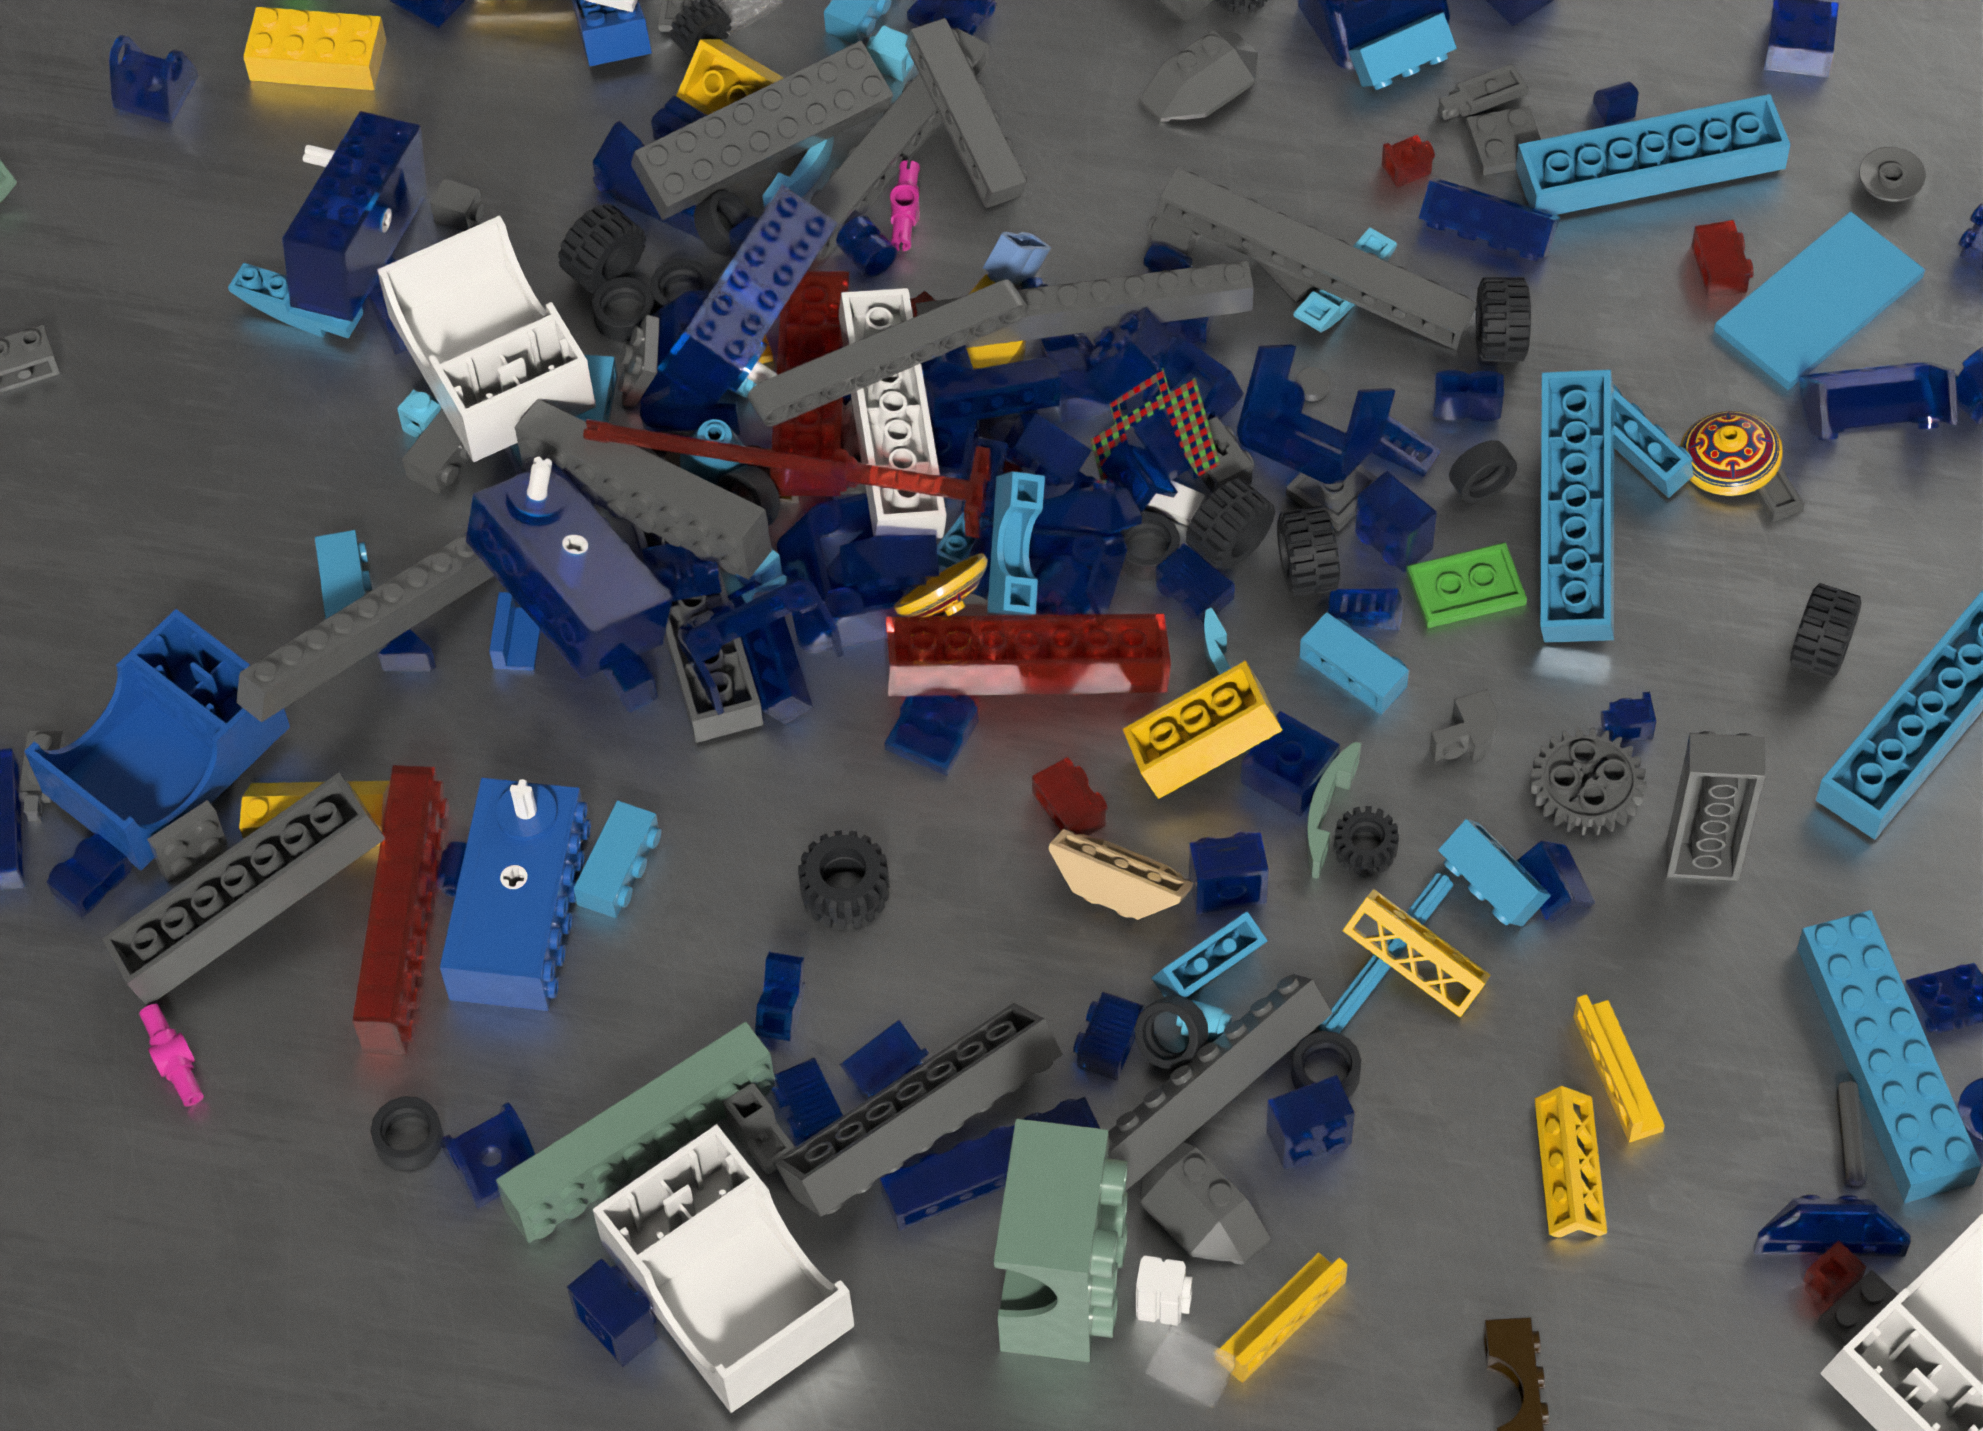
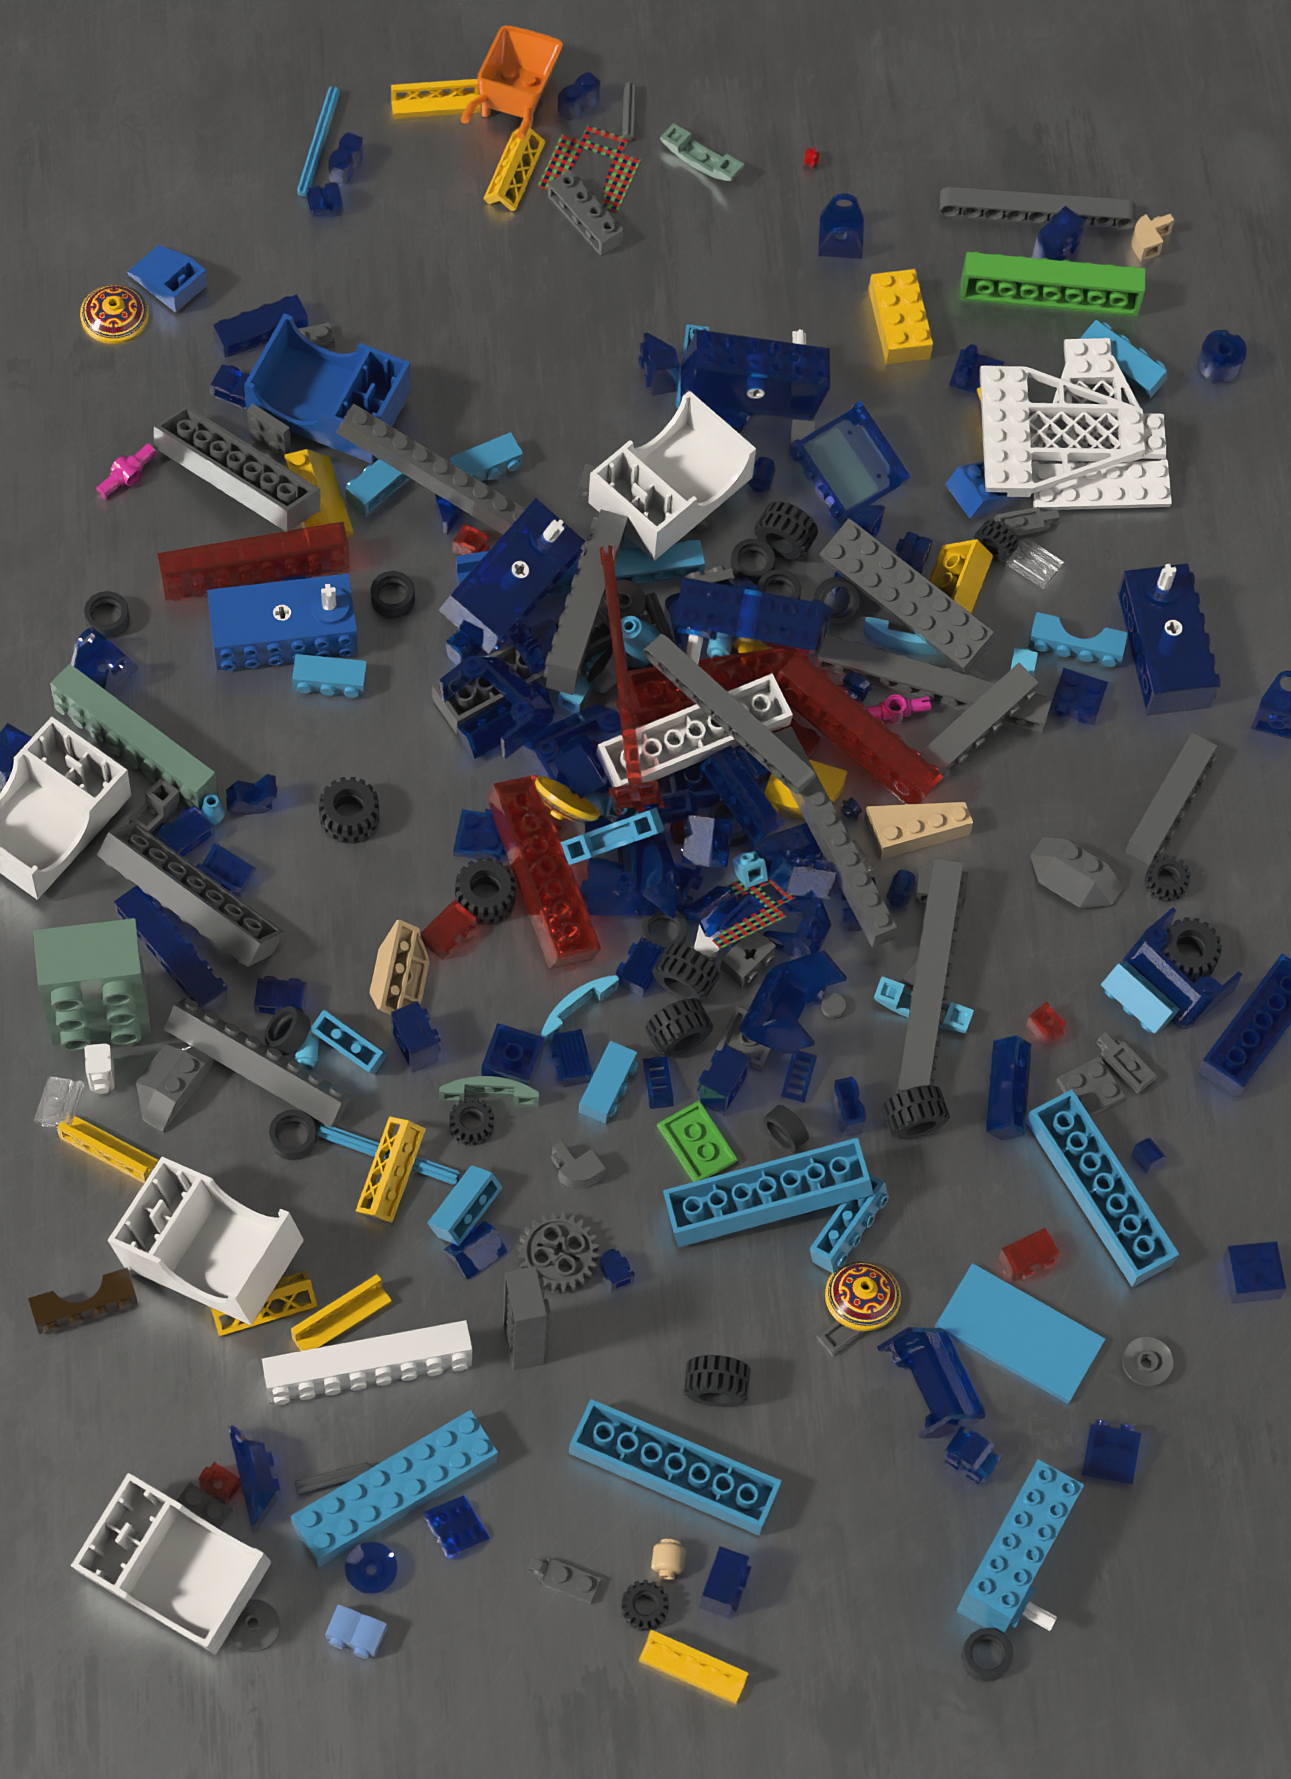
camera: 65 degrees right, 5 degrees up
medium blue brick [983,232,1051,285] -> none
yellow brick [1123,660,1282,799] -> none
clear blue brick [1266,1075,1355,1169] -> none
none -> white piece [108,1157,304,1325]
none -> dark azure cone [201,794,225,824]
none -> white brick [262,1320,472,1405]
none -> dark azure brick [345,459,410,516]
none -> black tyre [370,571,415,618]
none -> clear red brick [453,523,490,555]
none -> black tyre [455,858,516,925]
none -> clear blue brick [549,1029,593,1087]
none -> clear blue slope [638,333,680,396]
none -> medium azure brick [732,851,768,888]
none -> clear red brick [775,651,944,805]
none -> panel [789,401,911,524]
none -> red plate [804,147,820,168]
none -> tan wedge [864,802,973,860]

